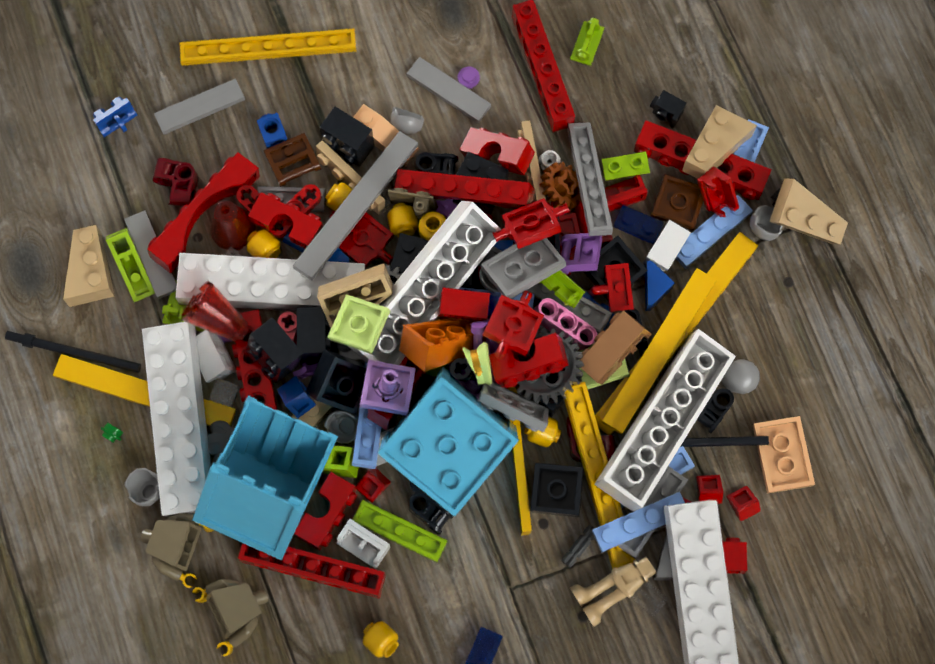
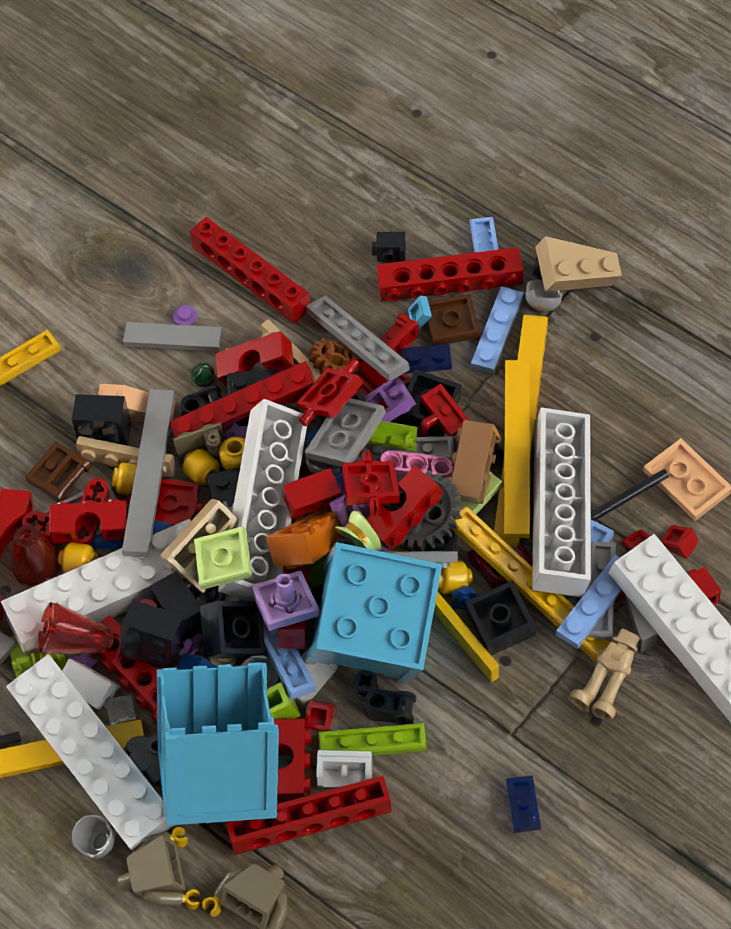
camera: 25 degrees left, 15 degrees down
green plate [101,422,123,443] -> none
blue brick [256,113,288,149] -> none
yellow head [363,621,399,658] -> none
light grey hair [390,107,424,135] -> none
white plate [539,150,561,170] -> none
dark grey axle [562,525,595,567] -> none
lime hinge [570,18,605,66] -> none
lime hinge [602,152,650,181] -> none
white hinge [644,220,691,272] -> none
blue slope [645,261,675,311] -> none
tan wedge [682,105,757,179] -> none
black piece [696,388,734,434] -> none
red hinge [697,166,740,217] -> none
light grey hair [722,359,760,395] -> none
none -> dark green plate [191,362,215,387]
none -> medium azure tile [408,296,432,330]
none -> blue plate [452,586,478,610]

